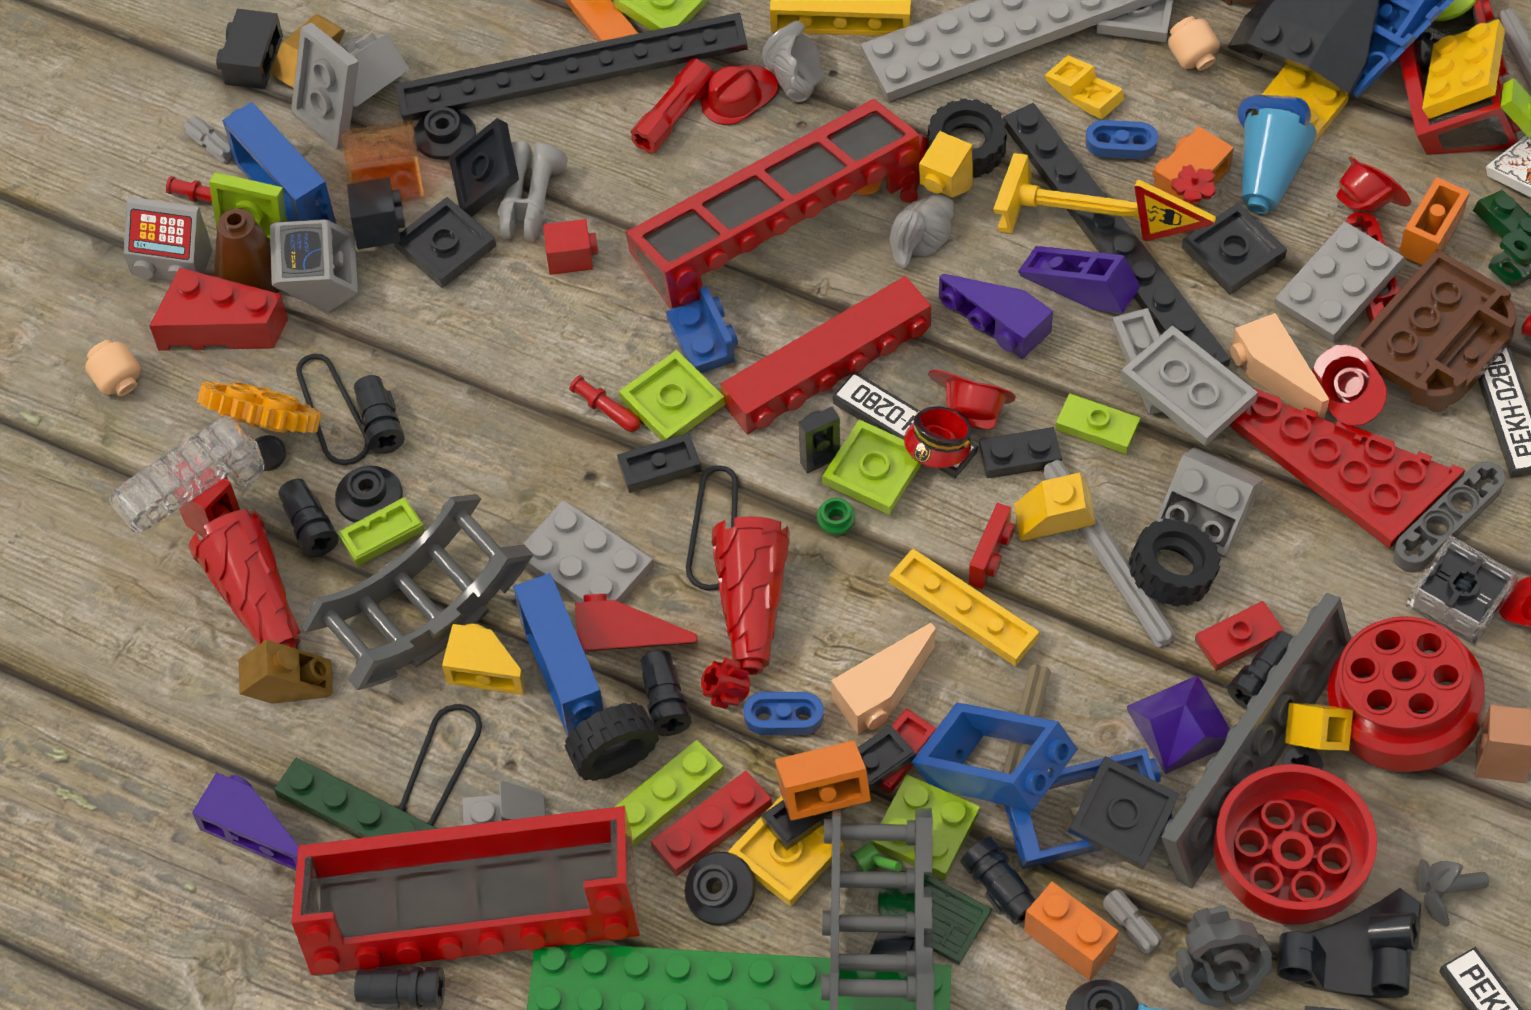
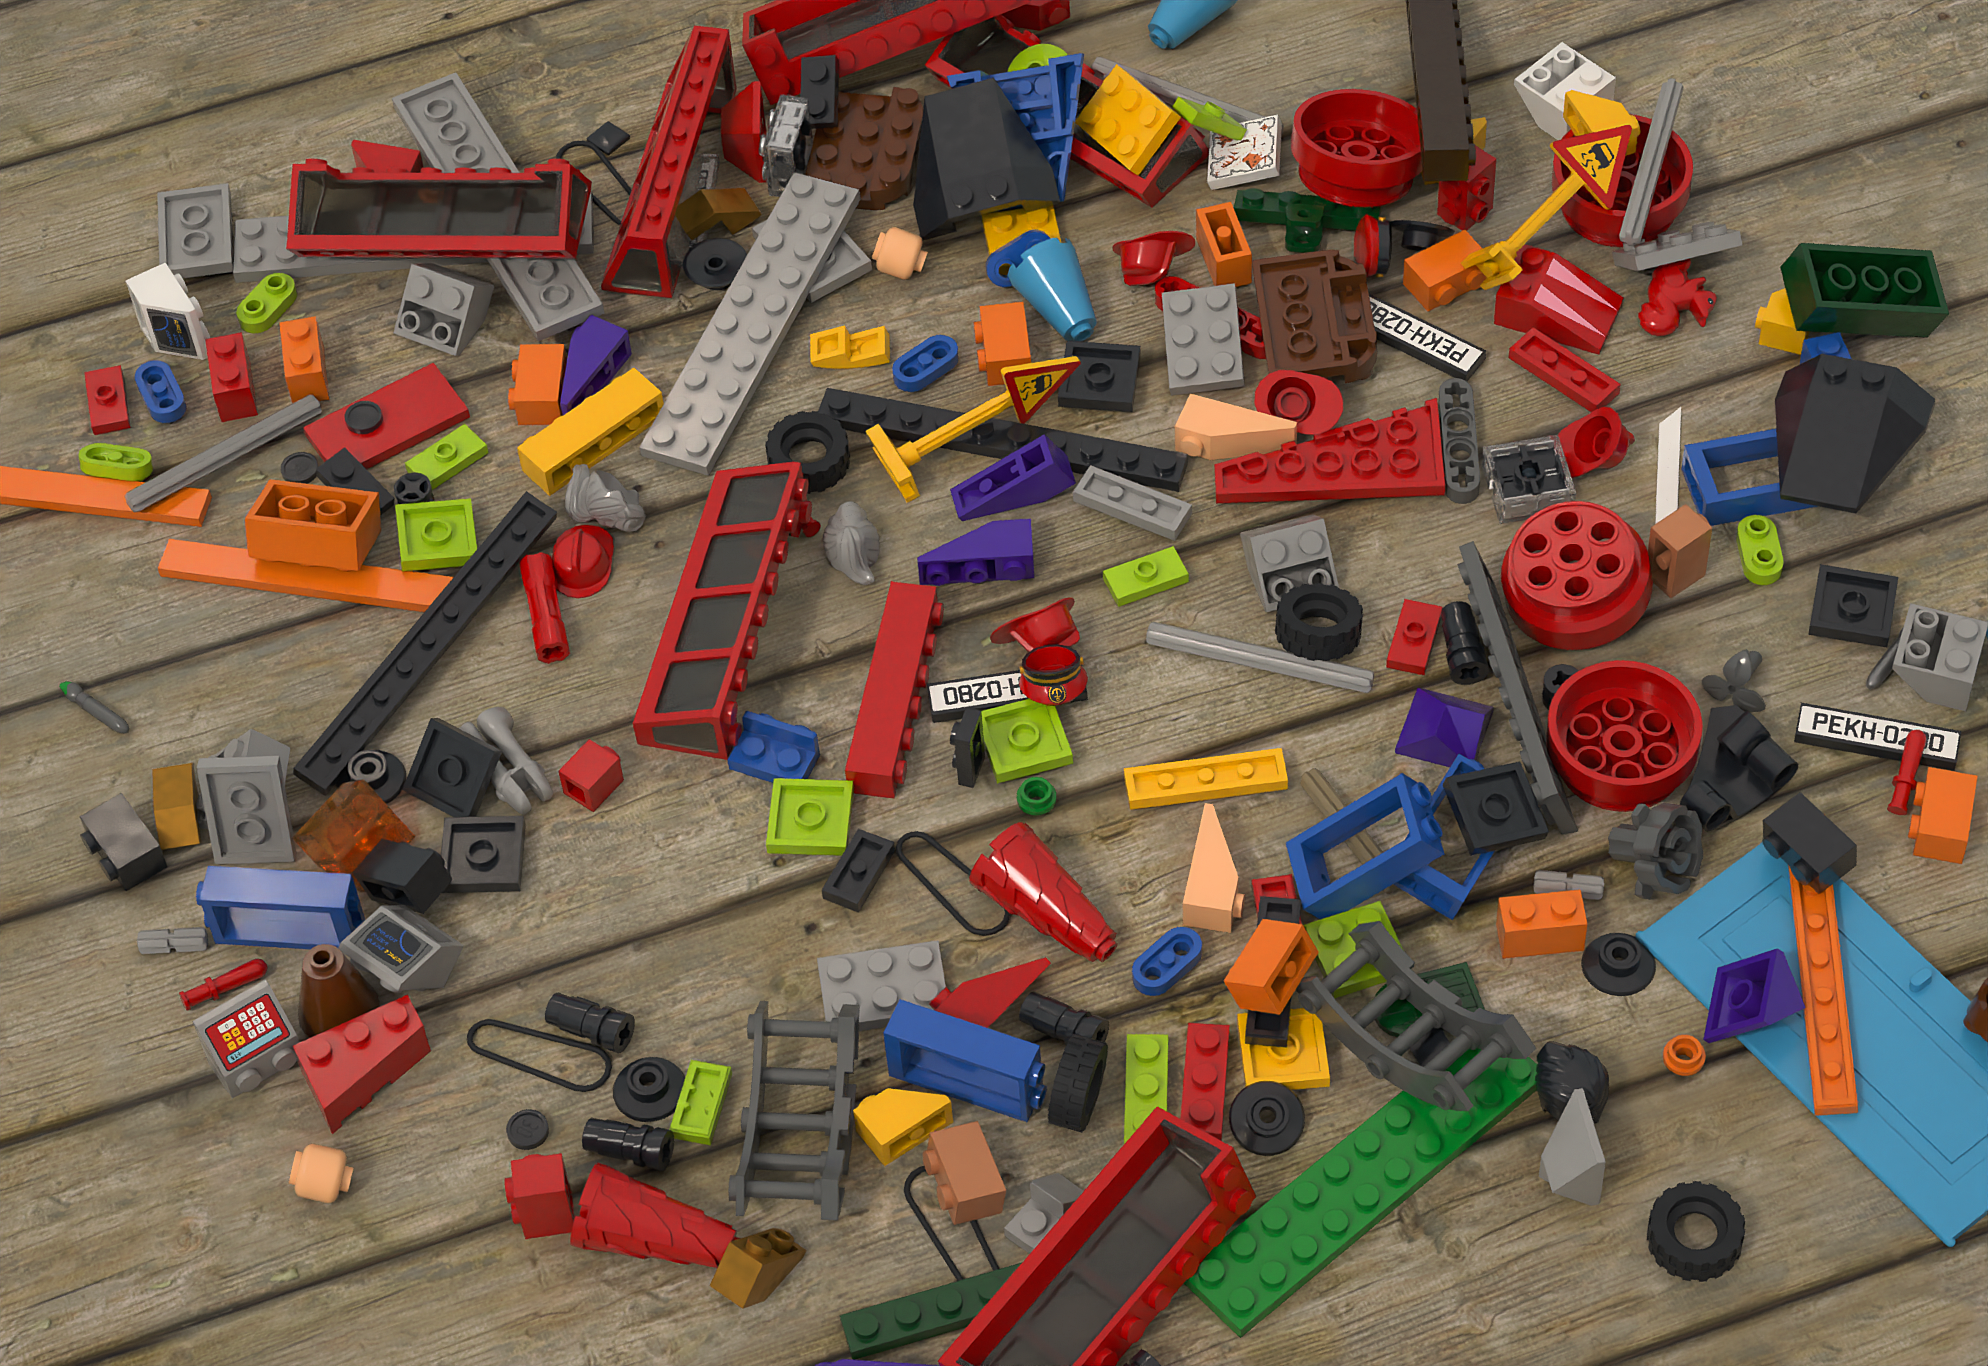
camera: 45 degrees left, 5 degrees down
clear beam [109,415,264,533] -> none
light orange gear [197,381,322,433] -> none
lime plate [209,172,287,238] -> none
red piece [569,375,641,432] -> none
red gear [701,658,751,710] -> none
bright green hand [850,843,902,872] -> none
yellow slope [919,131,973,198] -> none
black axle [960,837,1036,925] -> none
red plate [968,502,1015,589] -> none
black plate [979,427,1062,479] -> none
yellow slope [1014,472,1096,541] -> none
light grey plate [1120,325,1258,446] -> none
red plant [1171,164,1216,203] -> none
yellow brick [1285,703,1353,751] -> none
none -> nougat brick [923,1121,1006,1225]

